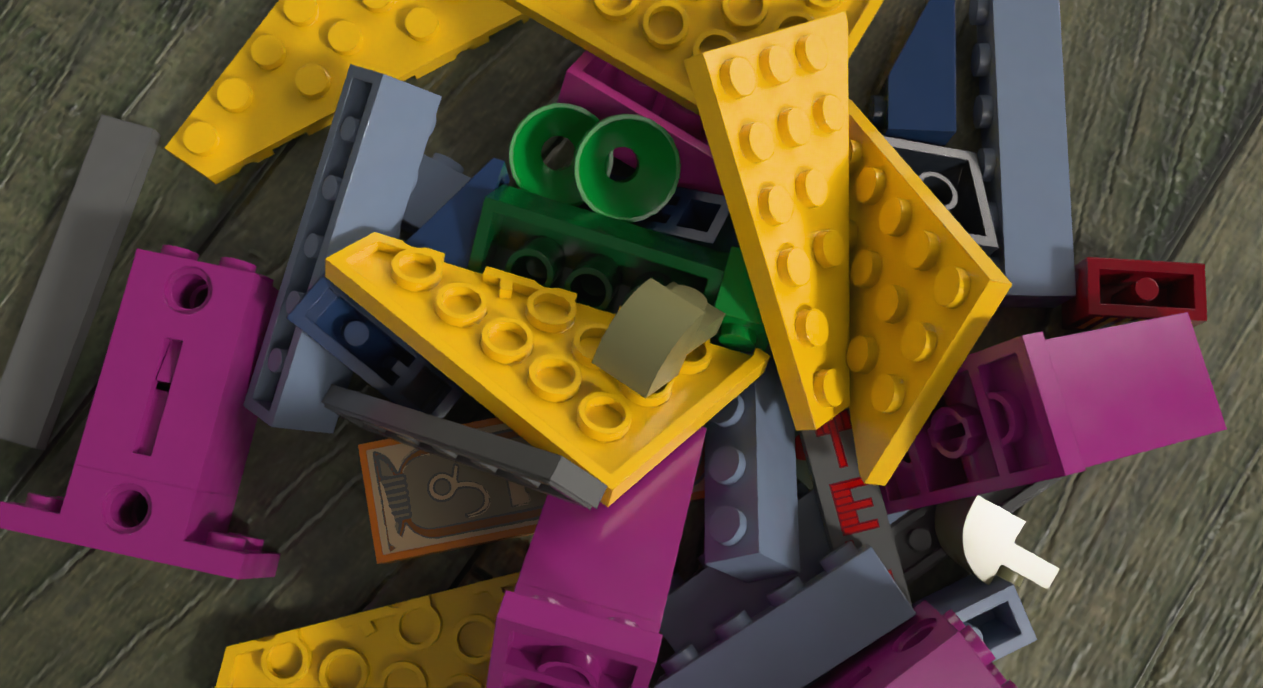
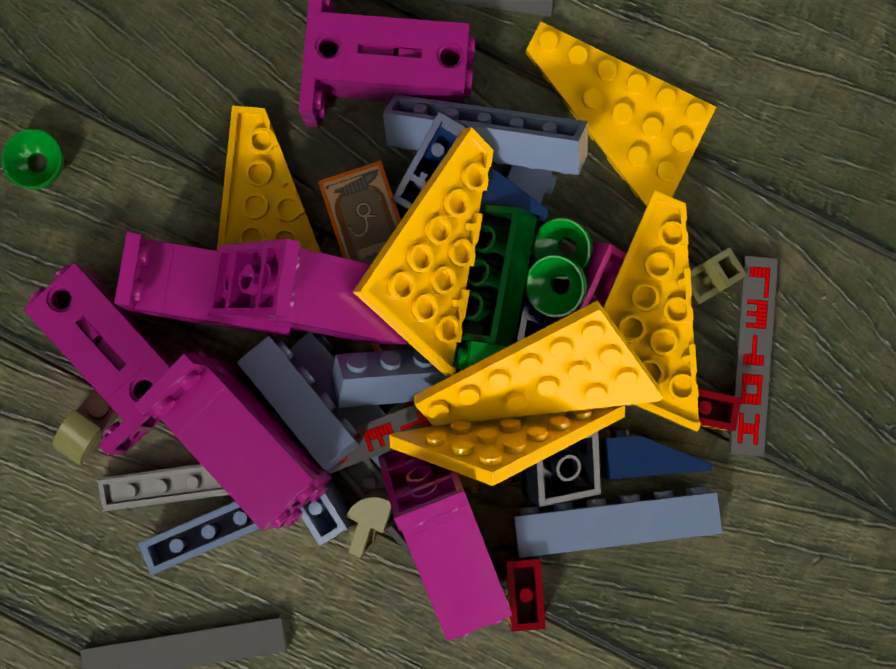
camera: 85 degrees right, 5 degrees up
dark grey tile [322,384,607,510] -> none
olive brick [592,278,725,398] -> none

